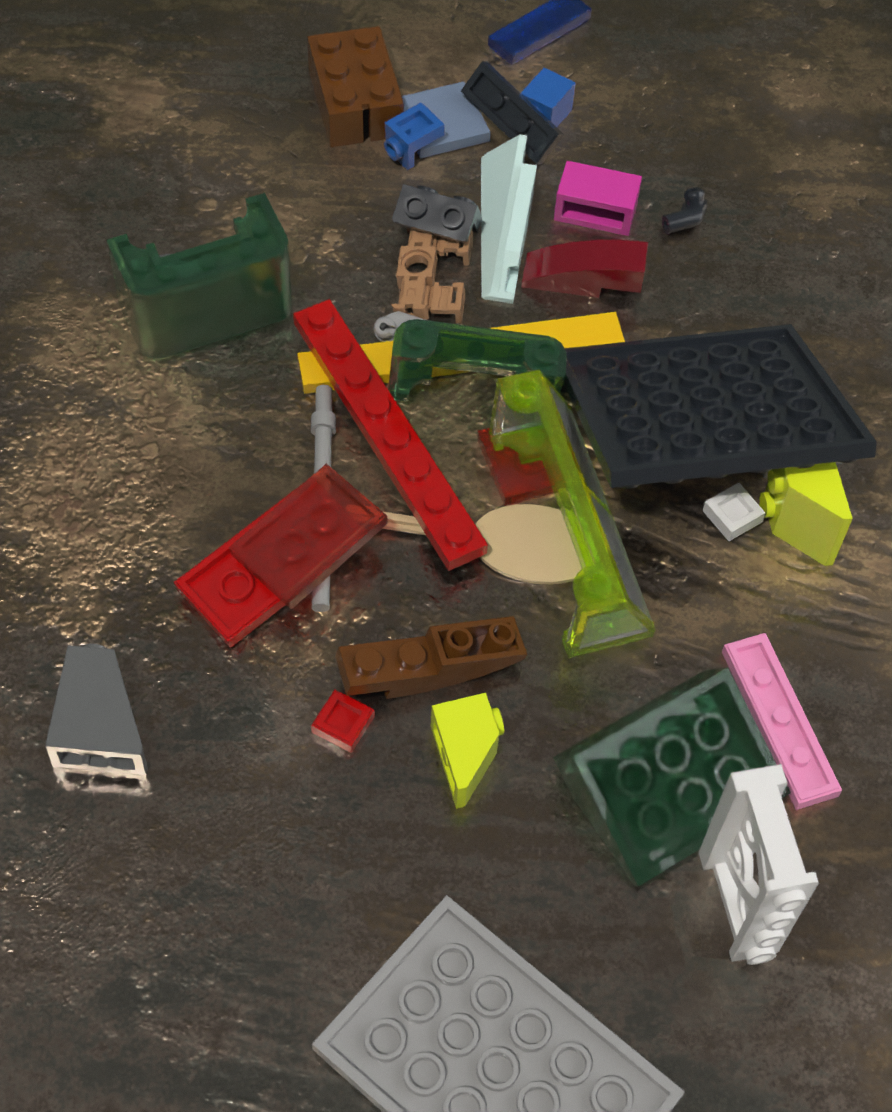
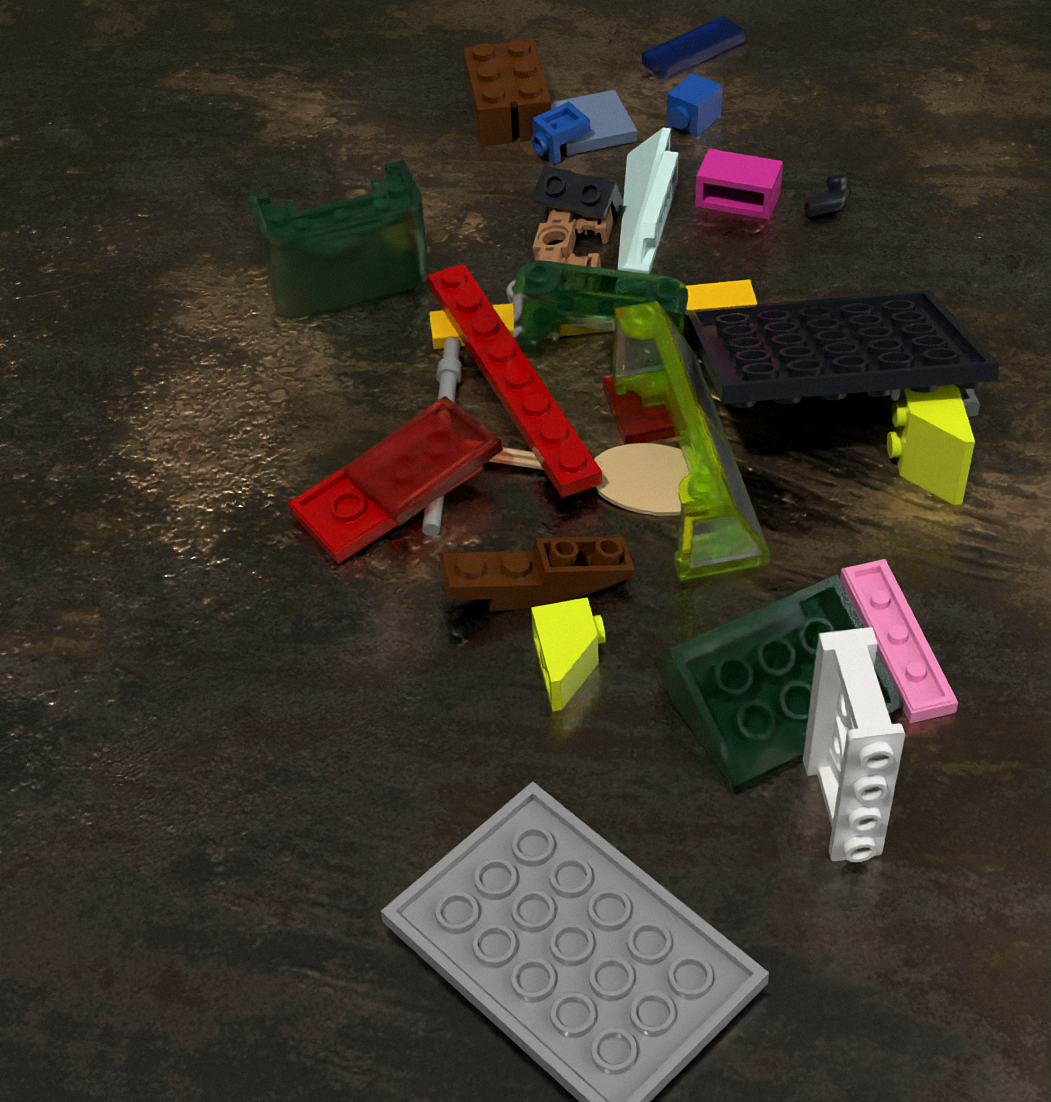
camera: 10 degrees right, 10 degrees down
dark grey slope [45,644,148,775] -> none
red tile [311,690,375,753] -> none
black tile [461,61,564,165] -> none
dark red slope [521,240,648,298] -> none
white plate [703,483,766,541] -> none

